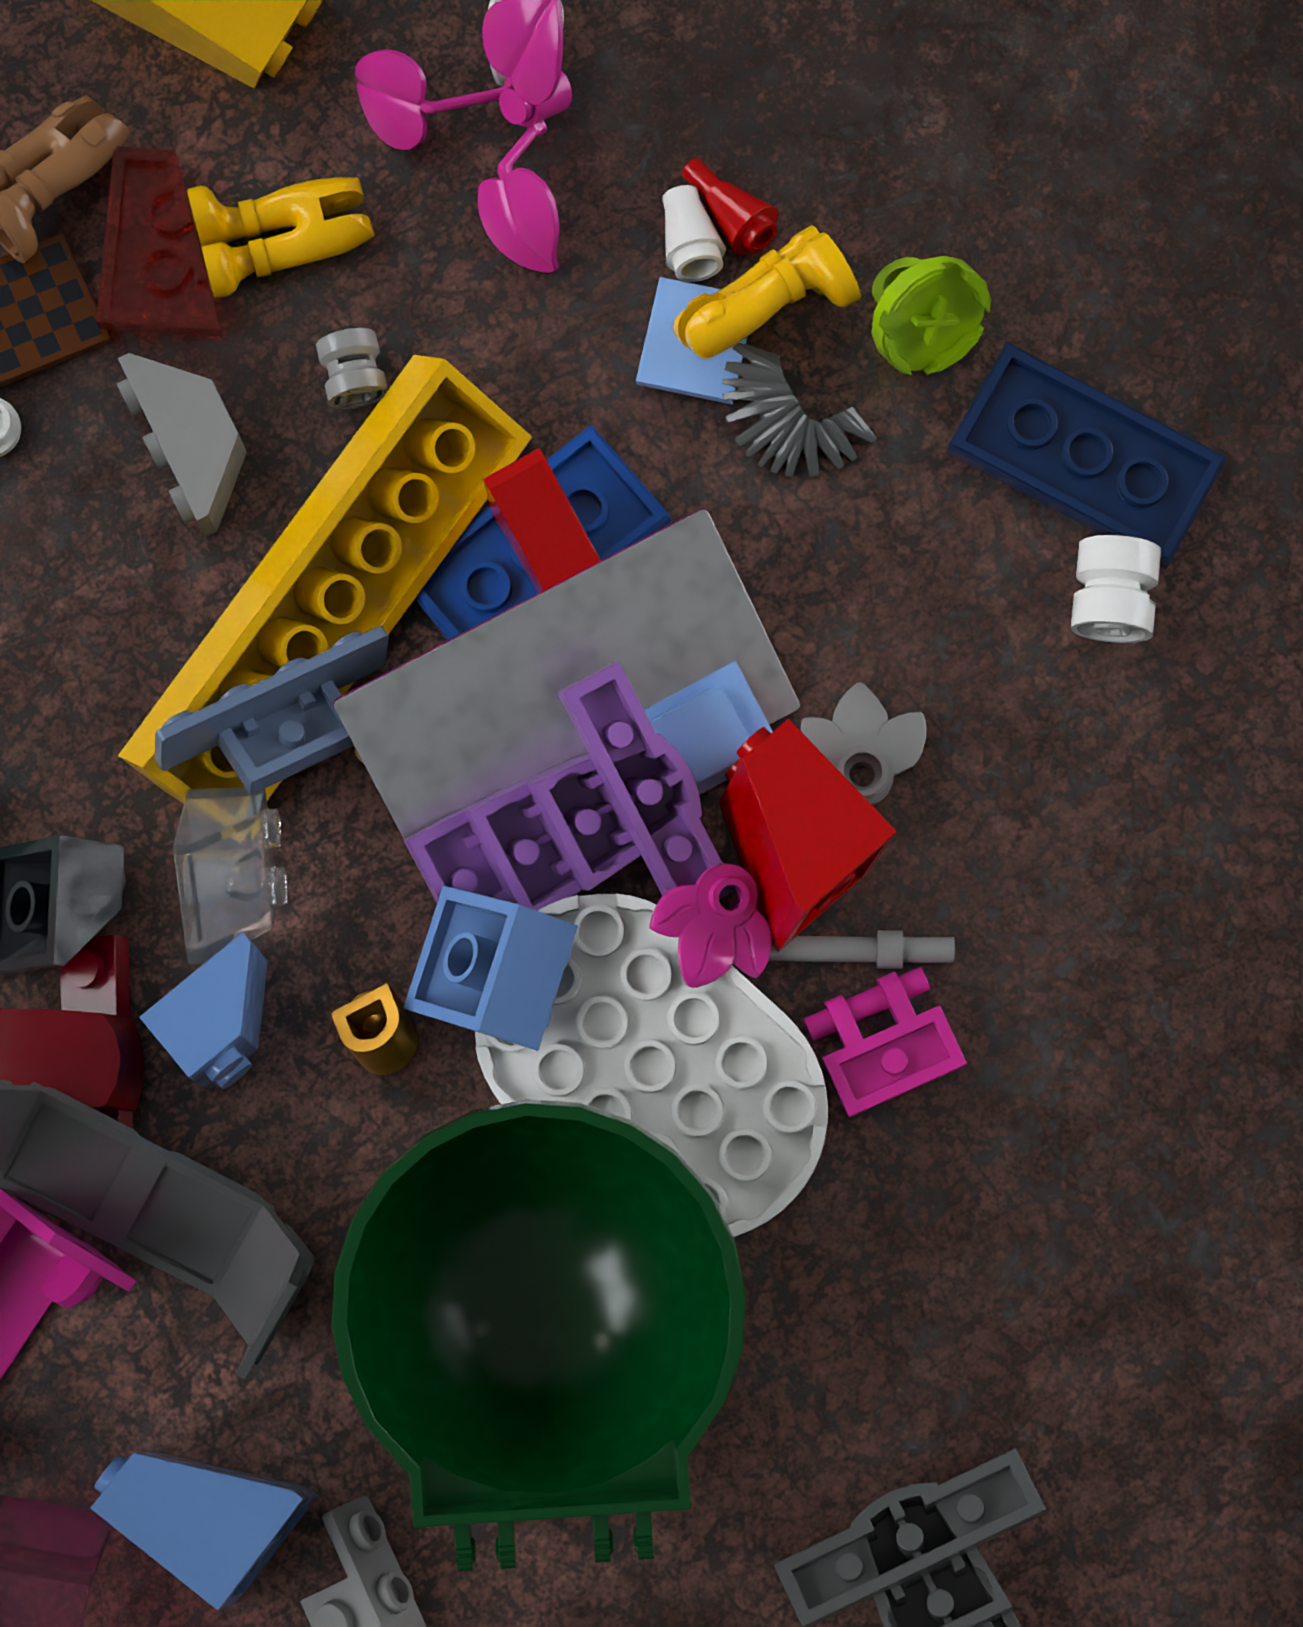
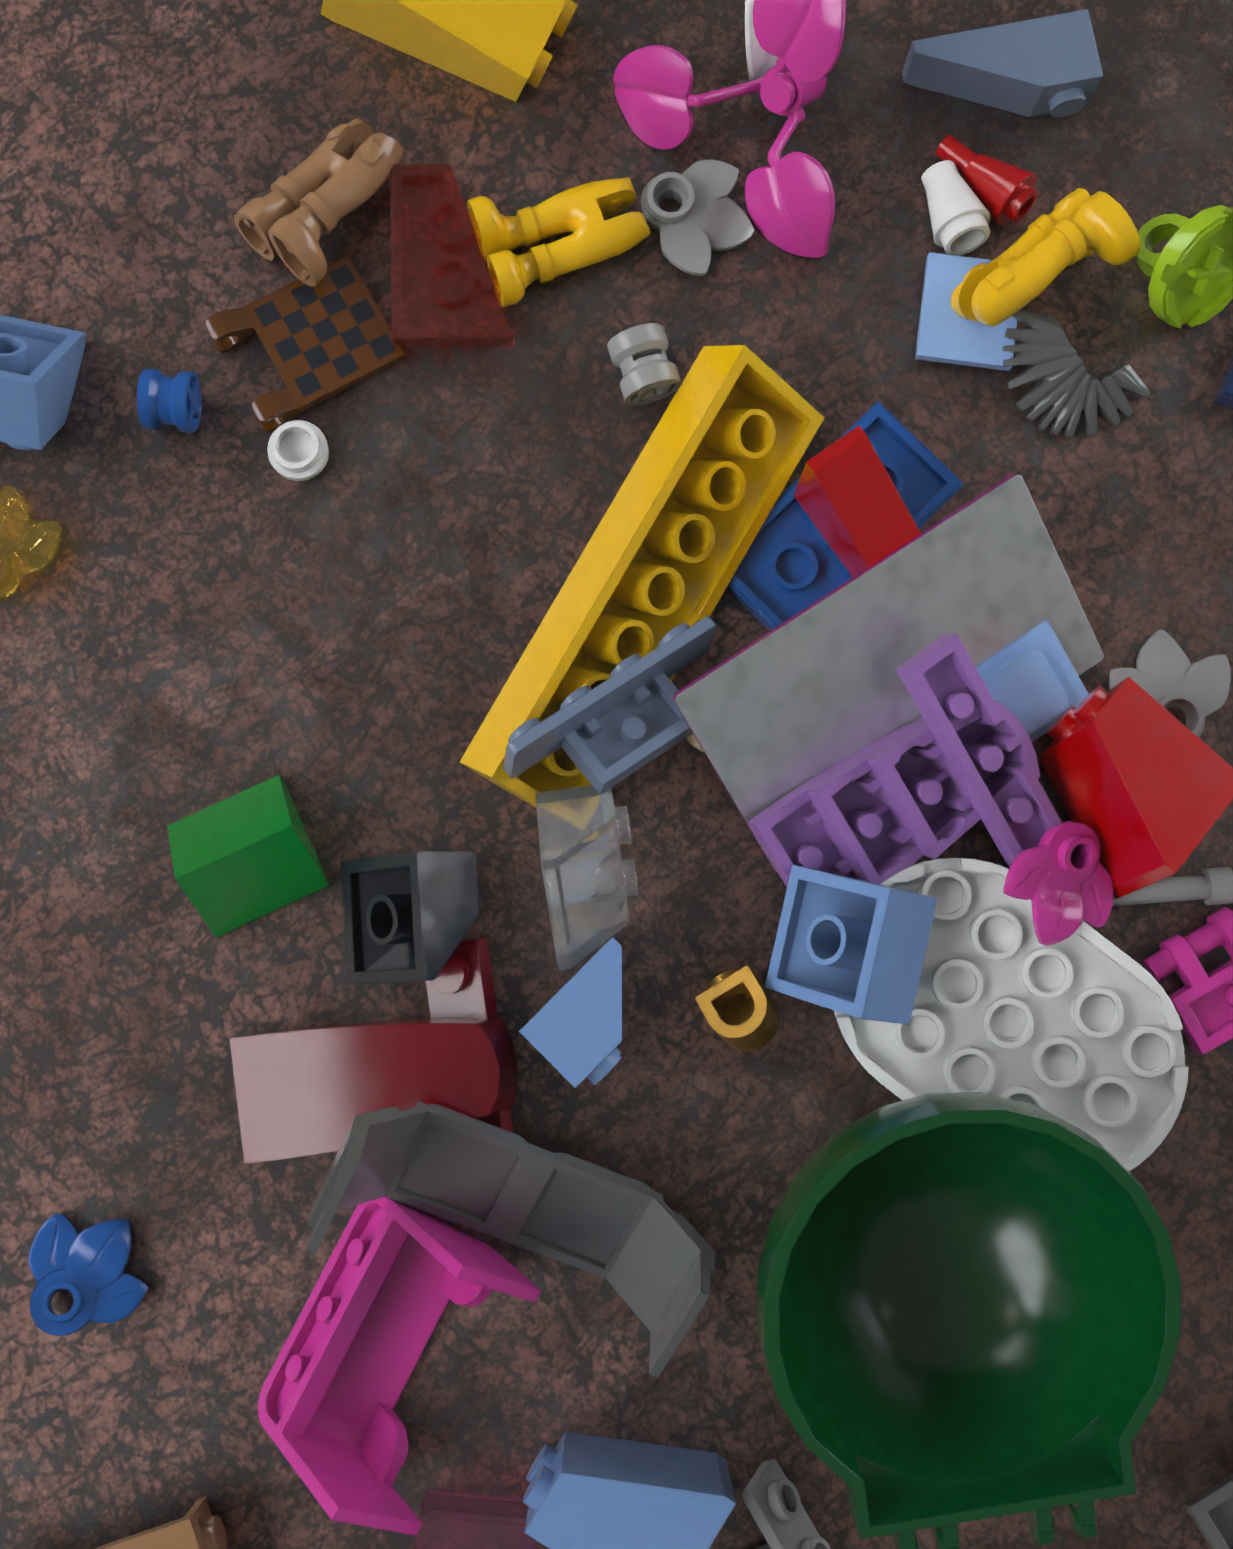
camera: 10 degrees left, 5 degrees up
light grey slope [116,353,247,537] -> none
none -> light grey plate [640,160,754,276]
none -> sand blue slope [902,9,1103,118]

